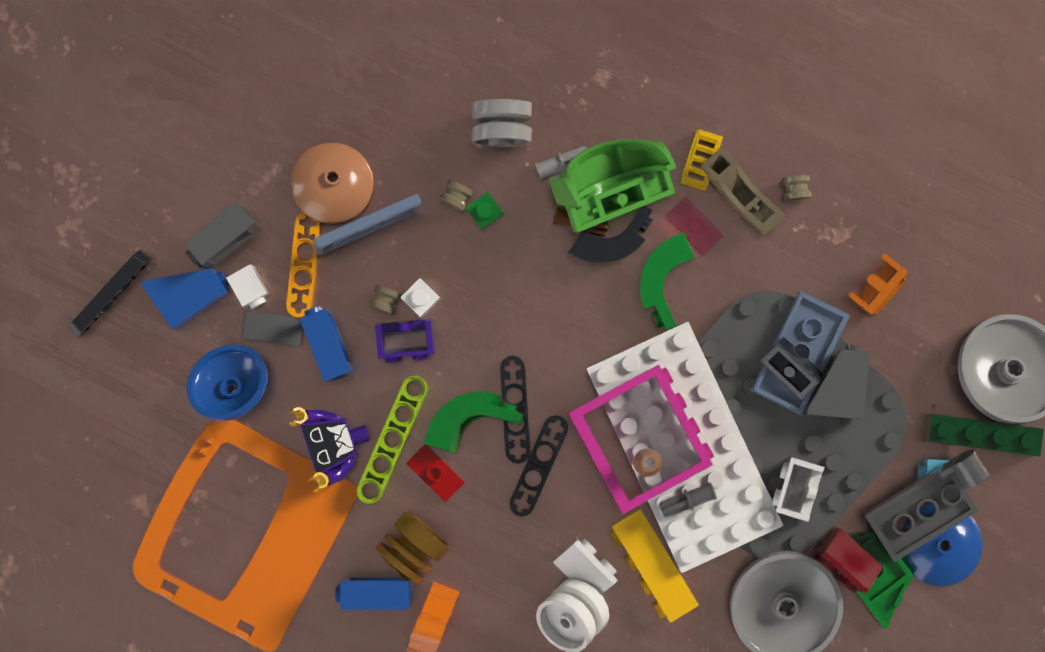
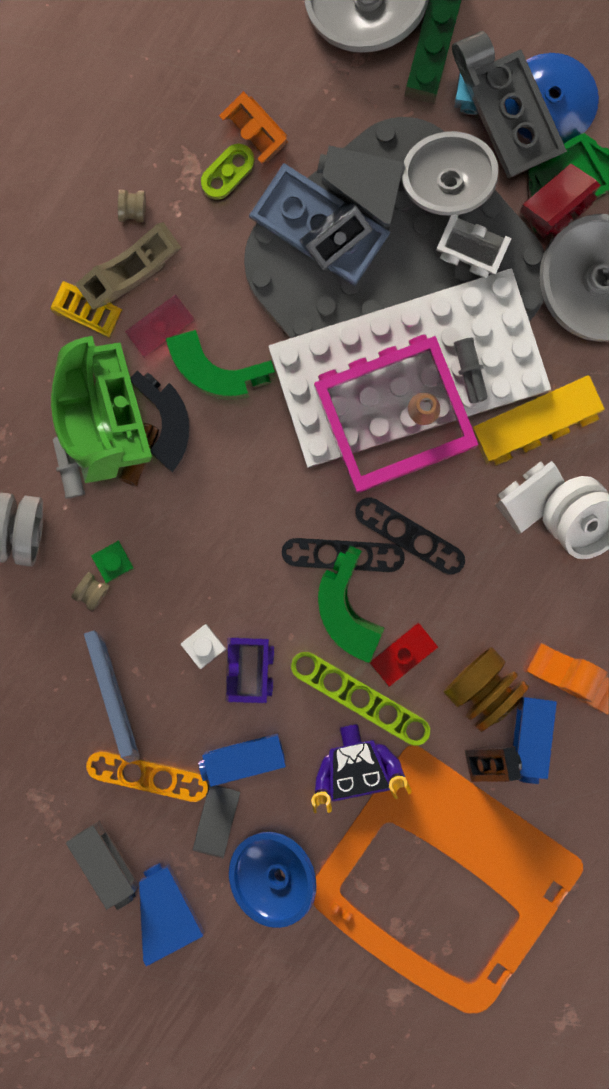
camera: 85 degrees left, 0 degrees up
black beam [68,249,152,338] -> none
white brick [226,264,270,310] -> none
nougat dish [290,143,373,224] -> none
dark tan wheel [369,285,402,315] -> none
none -> lime plate [201,143,254,200]
none -> light grey dish [402,131,498,215]
none -> black plate [465,746,522,782]

